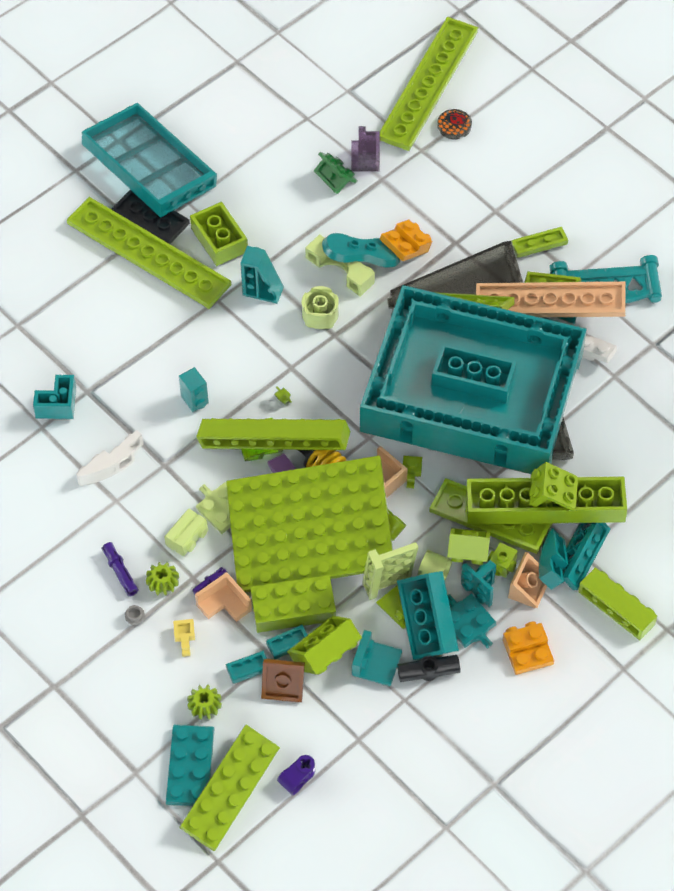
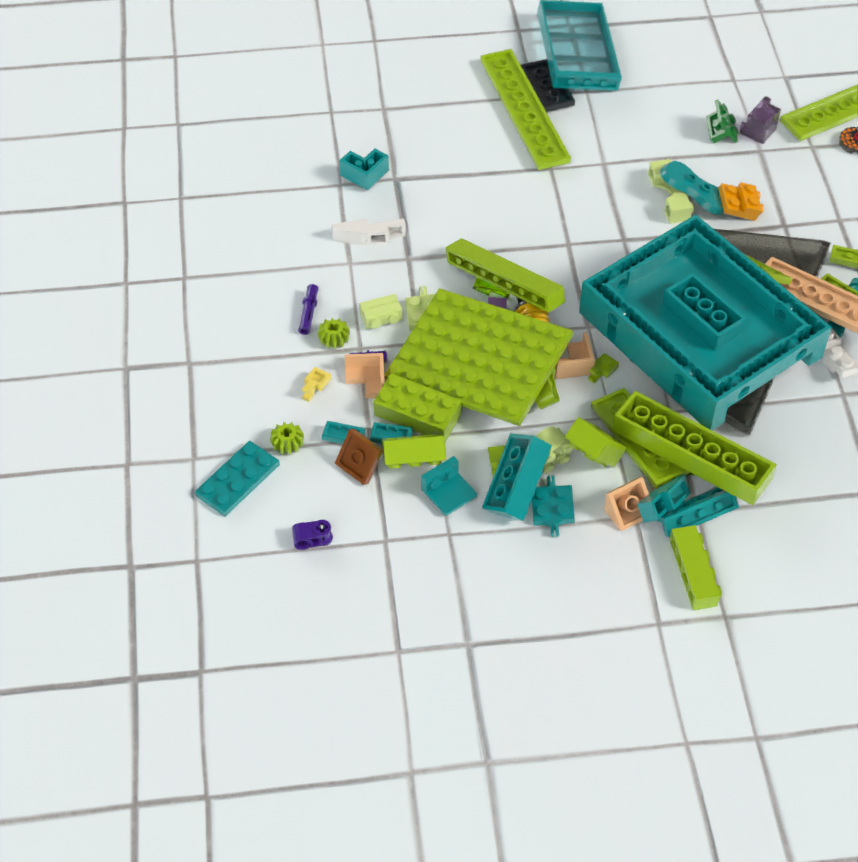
camera: 35 degrees right, 5 degrees down
light grey plate [125,605,145,625] -> none
teal brick [179,367,209,412] -> none
lime plate [179,724,280,851] -> none
lime brick [190,201,248,266] -> none
teal wedge [241,246,284,304] -> none
lime plate [274,387,292,405] -> none
yellowish green brick [302,286,339,329] -> none
yellowish green fence [362,542,418,600] -> none
black piece [397,655,461,682] -> none
teal bracket [461,560,496,607] -> none
lime brick [487,542,518,578] -> none
light orange plate [502,621,554,675] -> none
lime bracket [529,462,578,510] -> none

